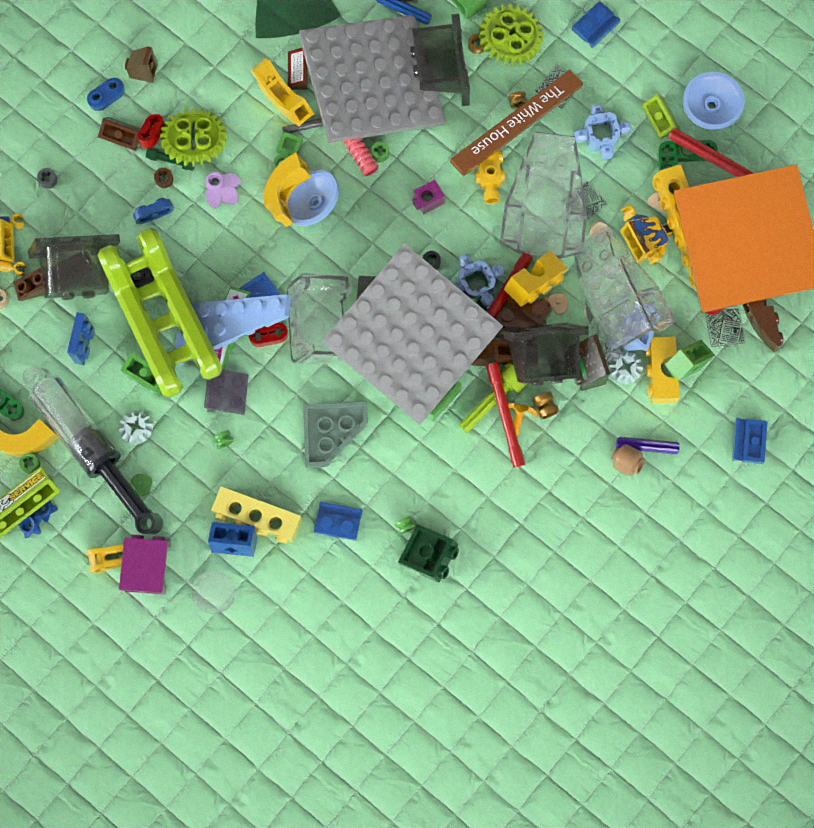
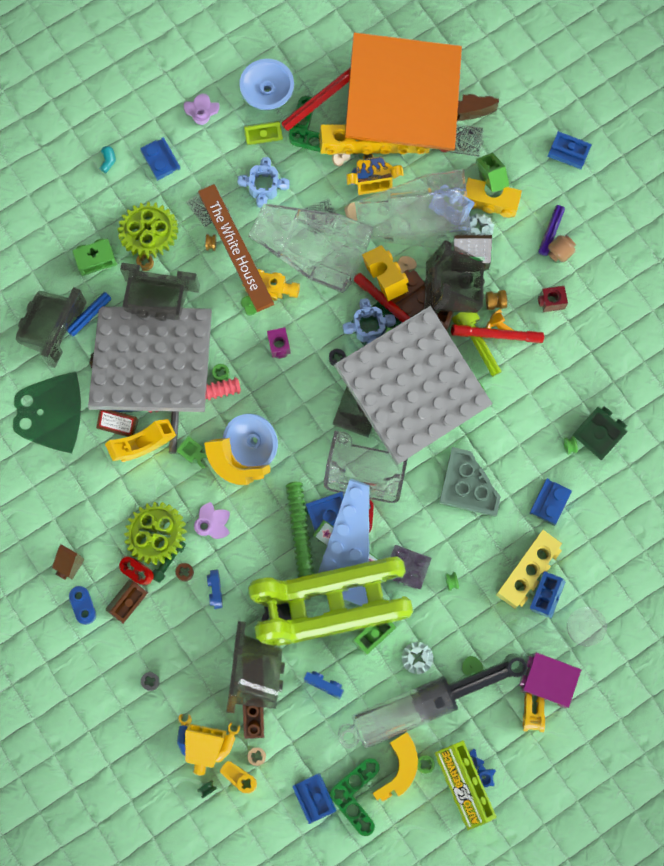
camera: 75 degrees left, 0 degrees up
none -> lavender plate [184,94,220,125]
none -> bright green piece [286,482,315,578]
none -> dark red brick [538,285,568,312]

